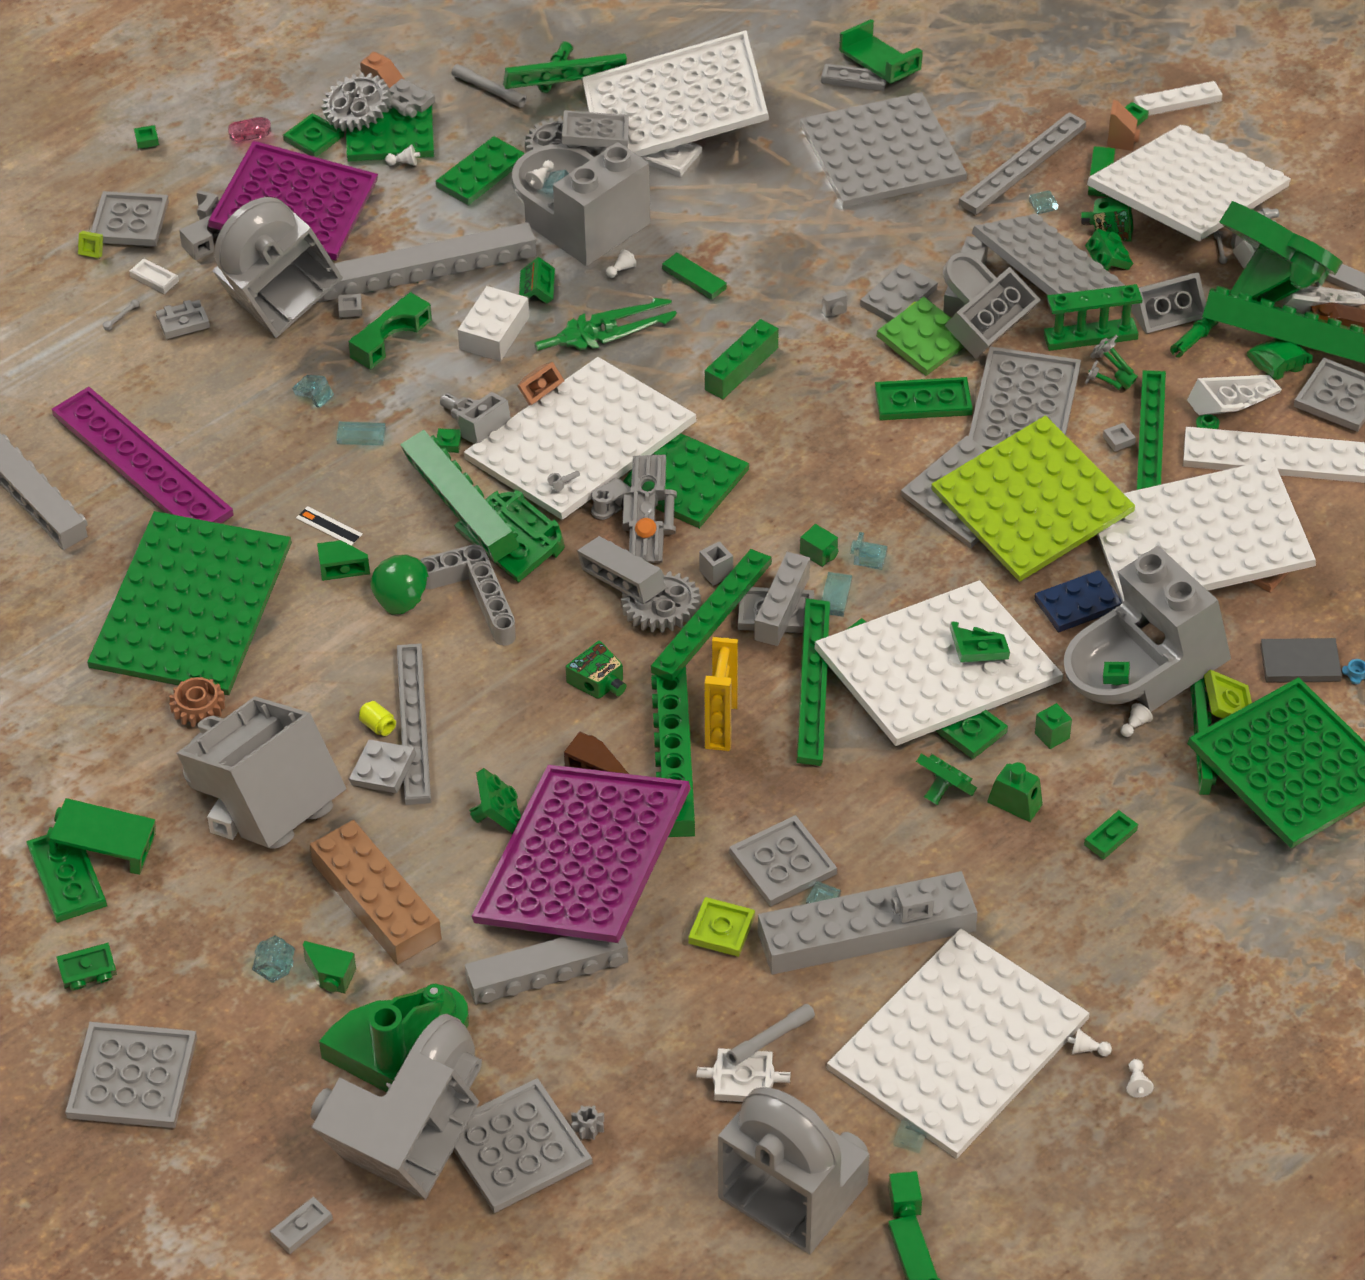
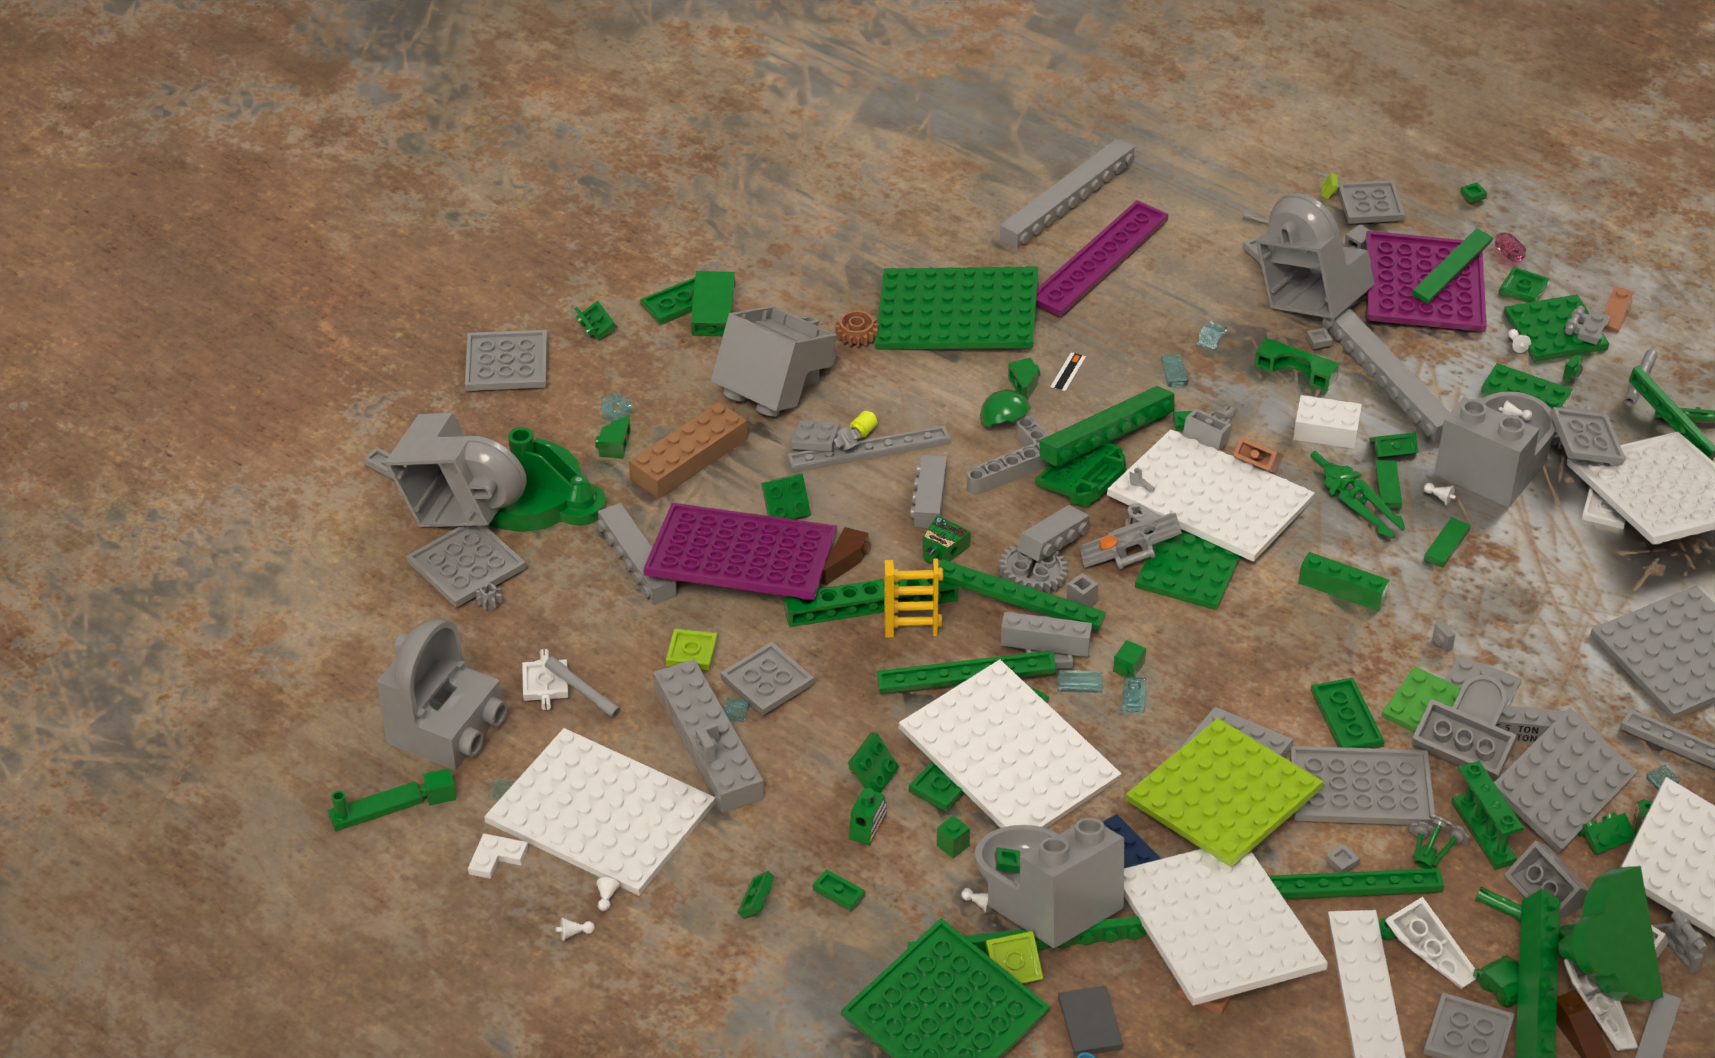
camera: 80 degrees right, 5 degrees down
light grey gear [322,73,392,132] -> none
green wing [950,621,1010,662] -> none
none -> white plate [468,833,528,879]
none -> green plate [737,871,775,918]
none -> light grey gear [834,426,861,451]
none -> light grey brick [910,455,947,528]
none -> green tile [1375,460,1402,509]
none -> green tile [1412,228,1493,304]
none -> green plate [1563,354,1583,382]

